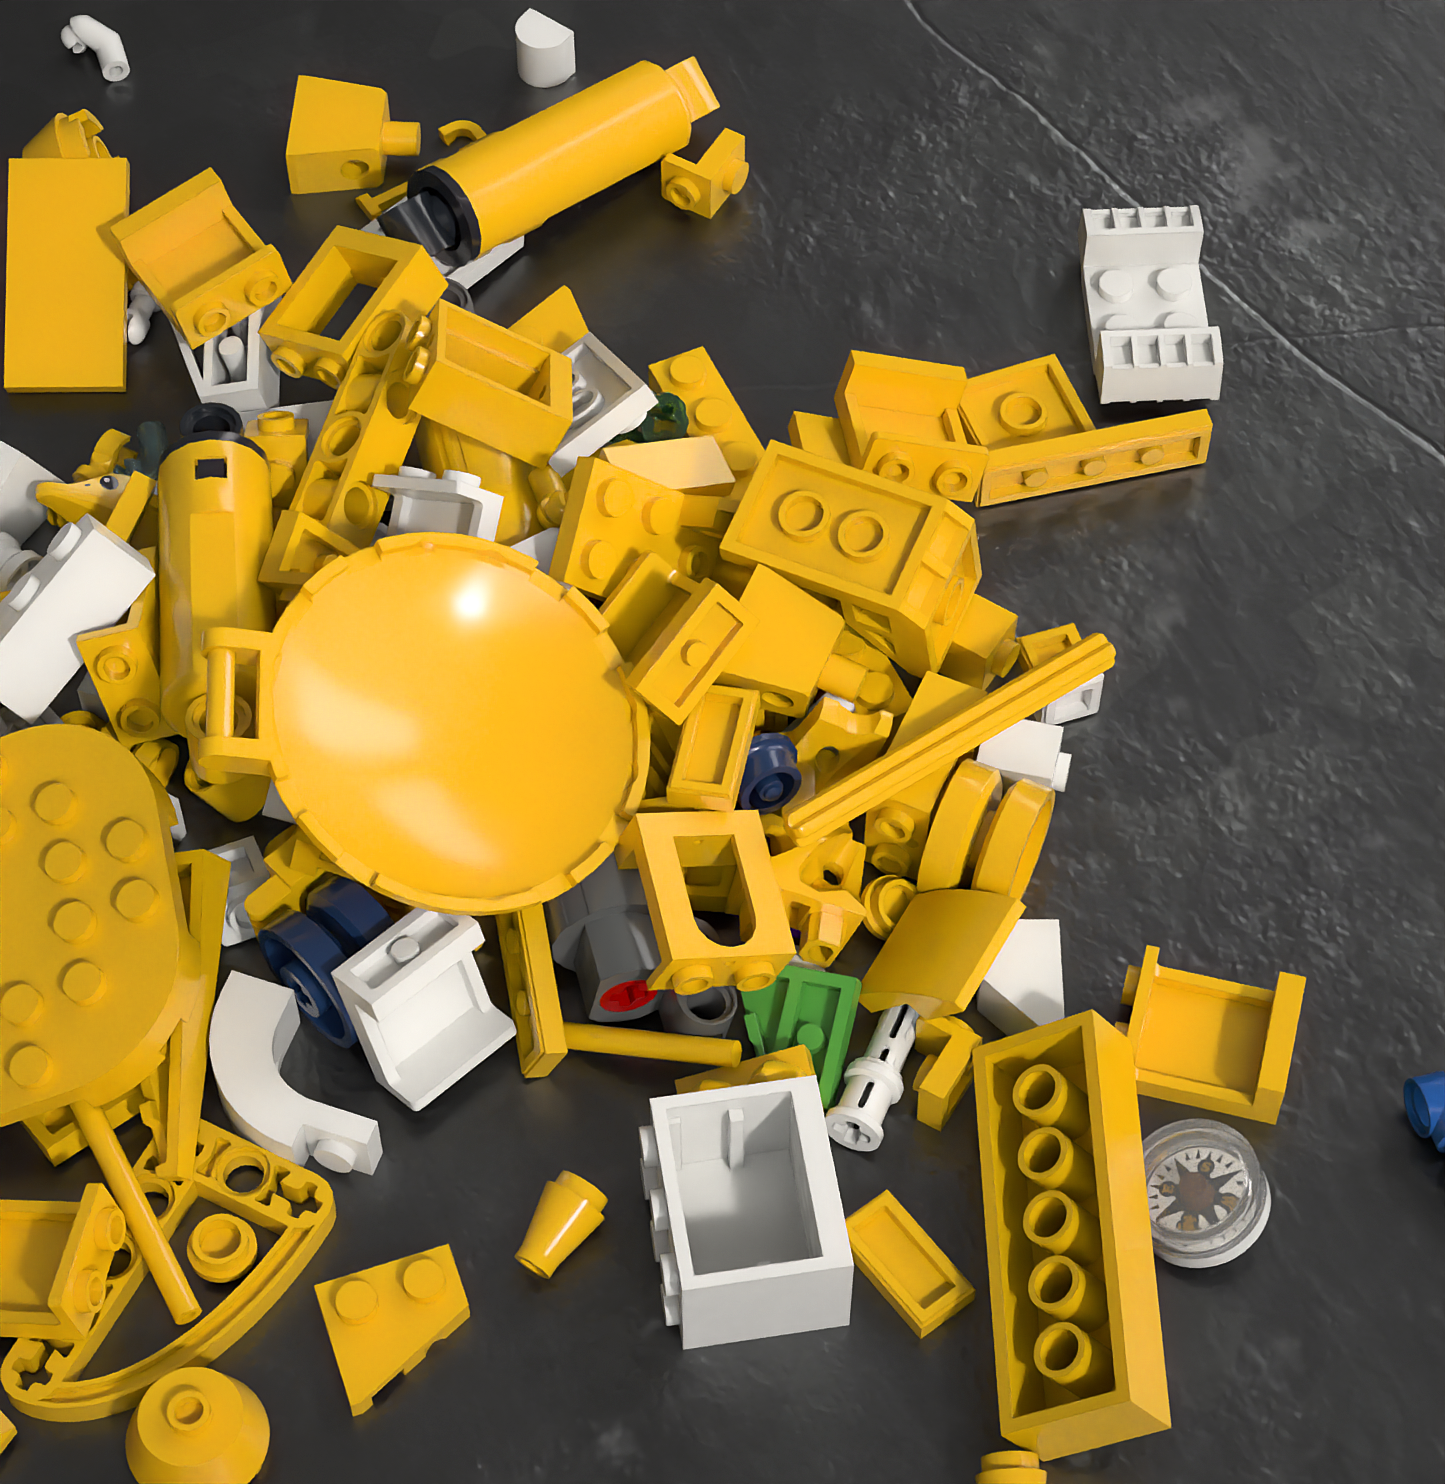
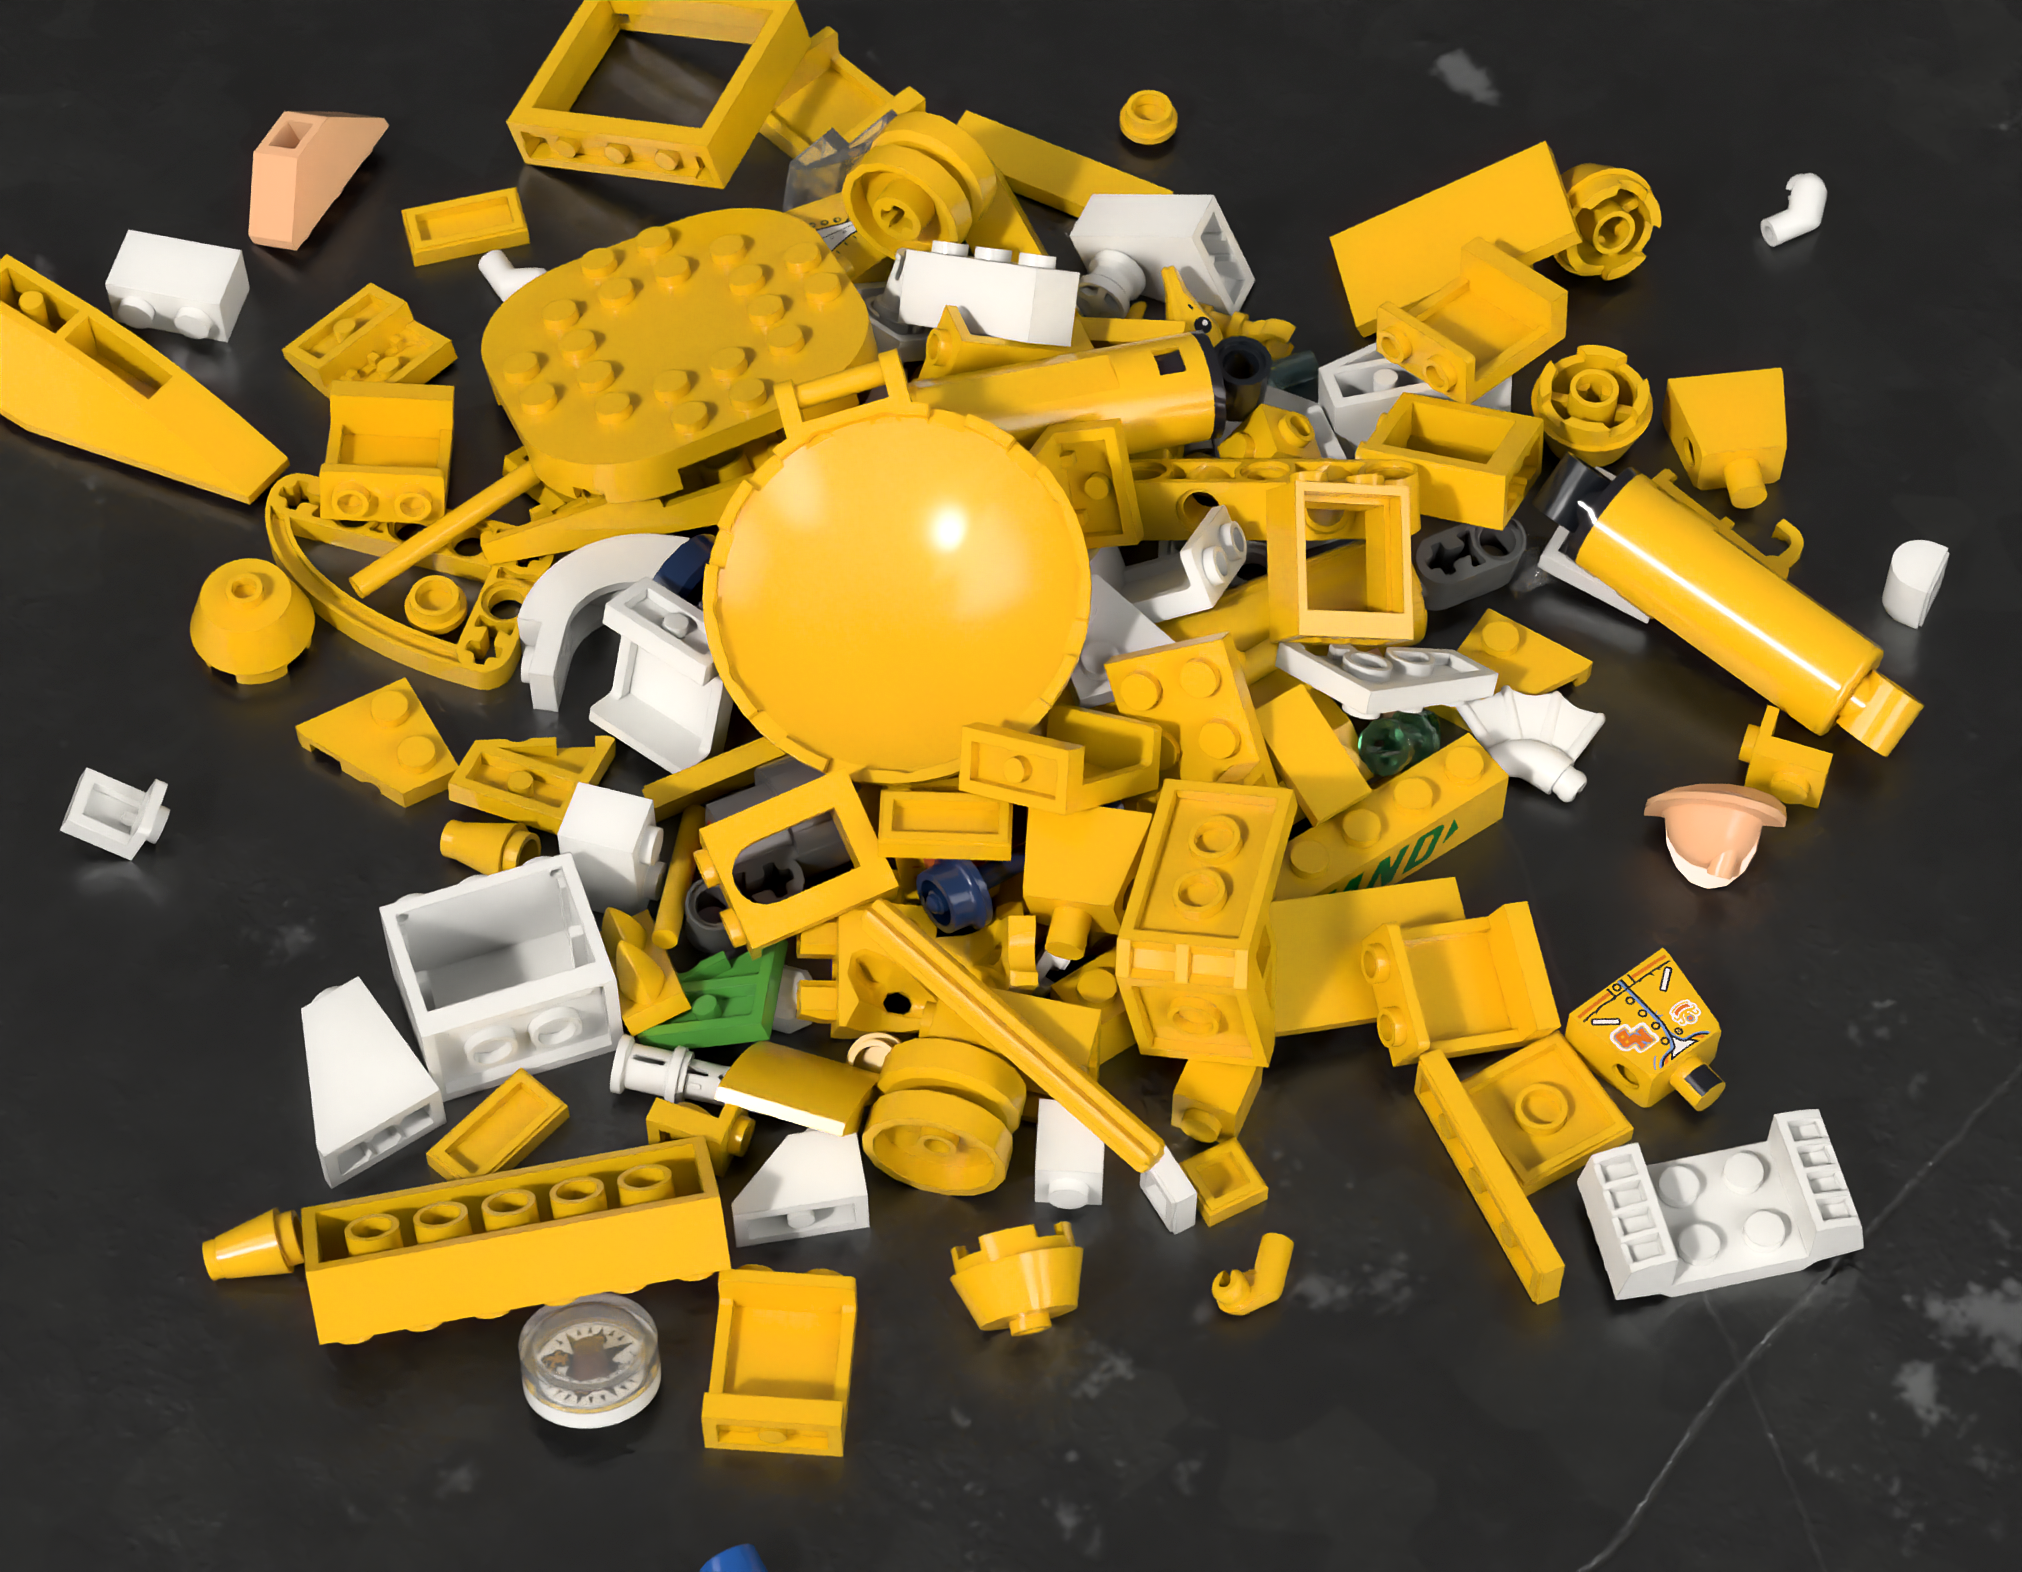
camera: 80 degrees right, 0 degrees up
none -> white slope [301,976,447,1189]
none -> yellow wing [448,735,616,835]
none -> white brick [557,782,668,916]
none -> yellow cone [950,1221,1083,1336]
none -> yellow arm [1212,1233,1294,1316]
none -> white arm [1456,685,1606,802]
none -> yellow cone [1531,345,1653,468]
none -> yellow torso [1565,948,1726,1111]
none -> light nougat helmet [1644,784,1787,889]

